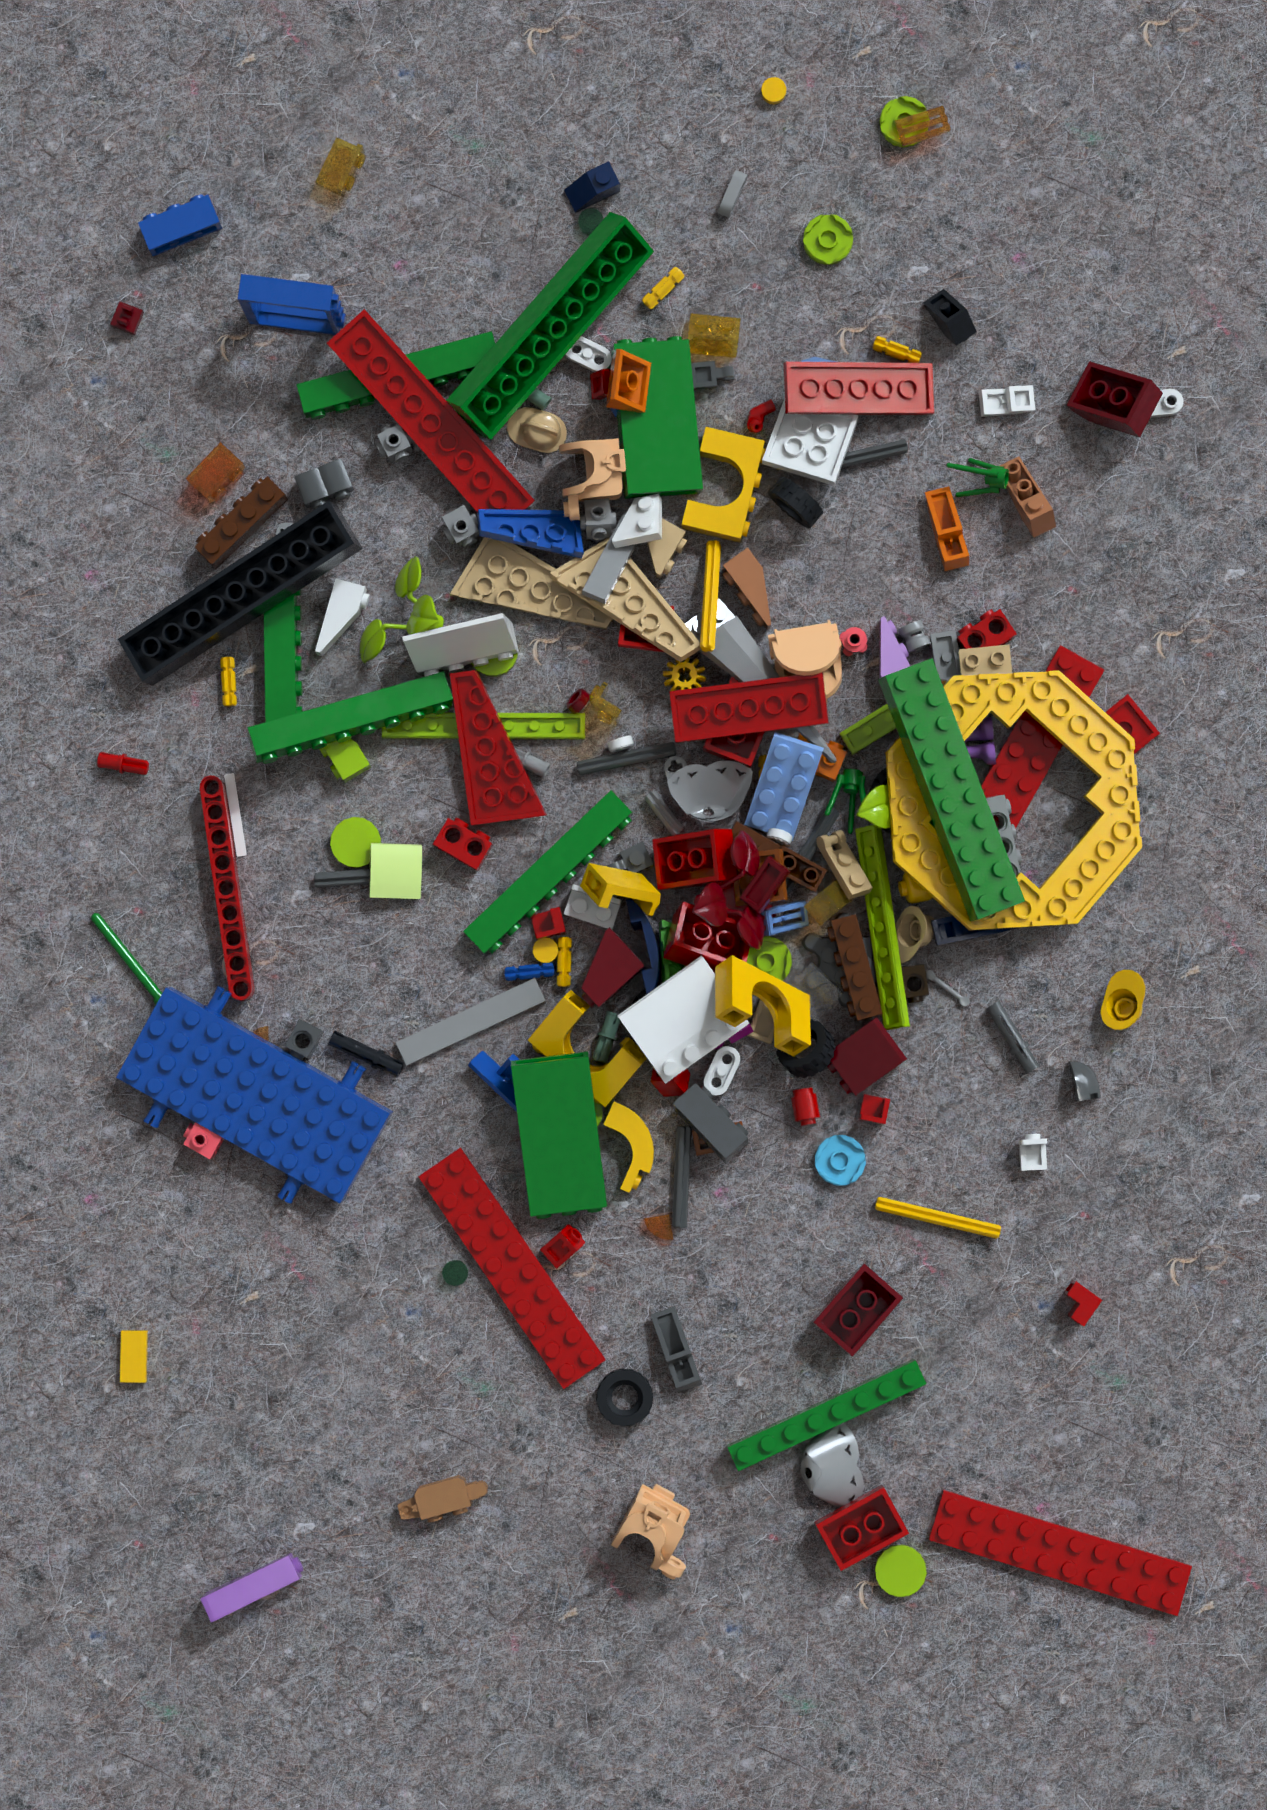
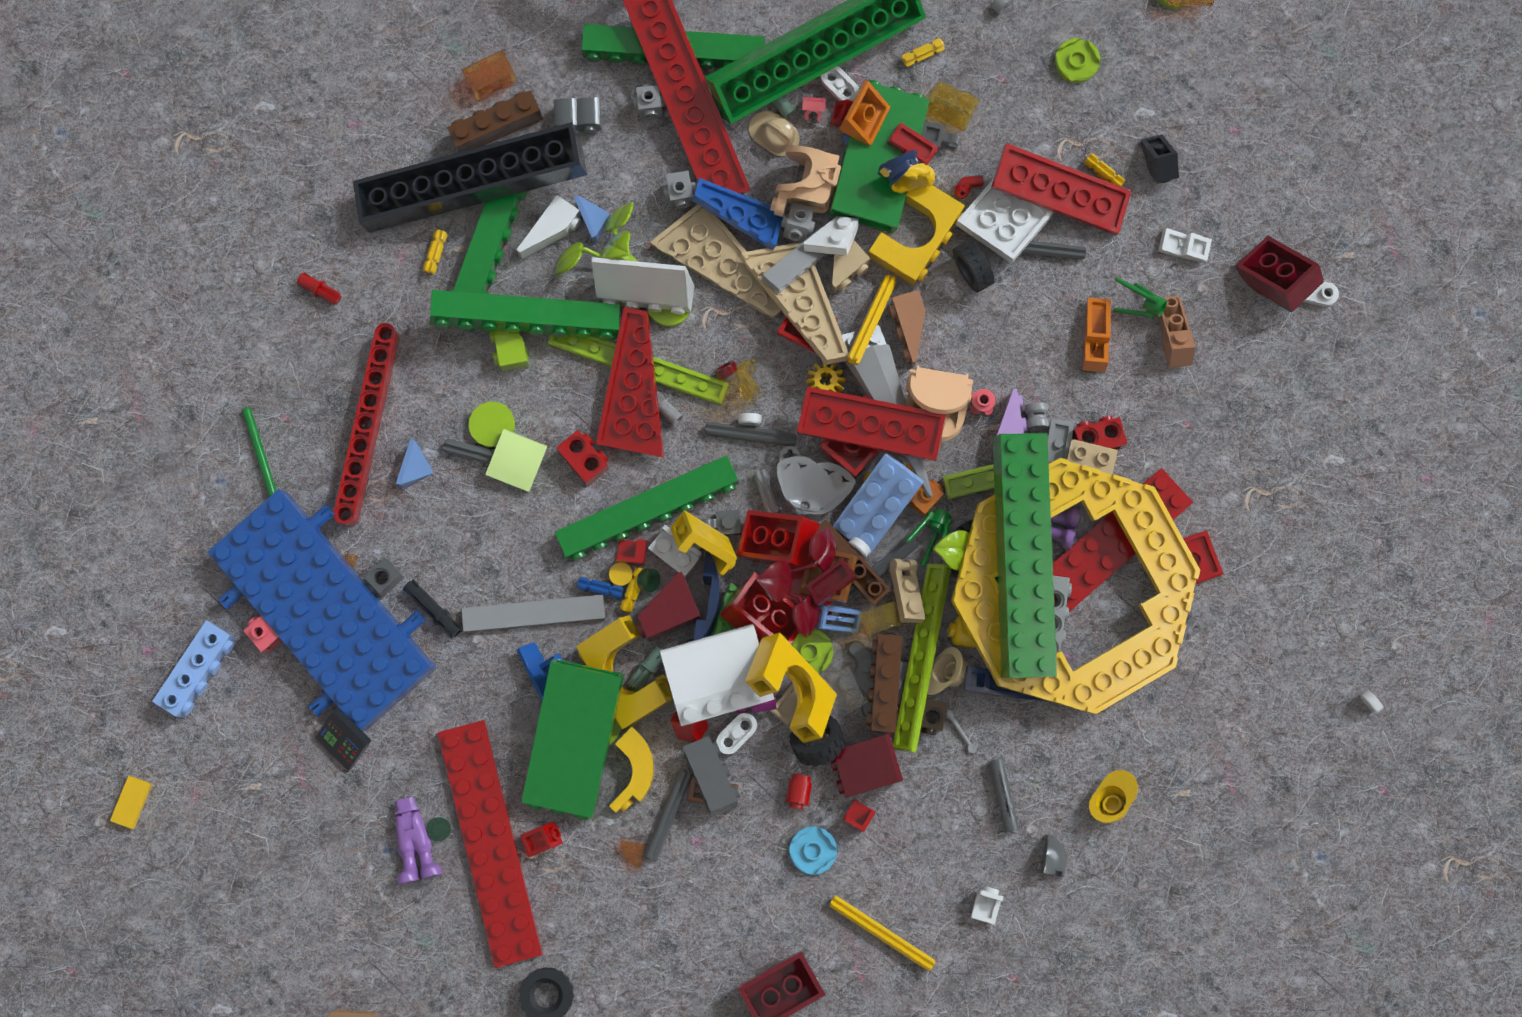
camera: 15 degrees right, 5 degrees down
white sticker [224,773,247,857] -> none
dark grey slope [651,1306,702,1393] -> none
none -> light blue brick [152,620,236,718]
none -> black tile [315,707,372,771]
none -> medium lavender piece [394,797,443,885]
none -> medium blue slope [396,439,433,489]
none -> medium blue slope [574,195,610,244]
none -> clear green tile [637,568,660,592]
none -> coral tile [802,97,826,121]
none -> piece [878,150,935,194]
none -> red tile [887,122,939,165]

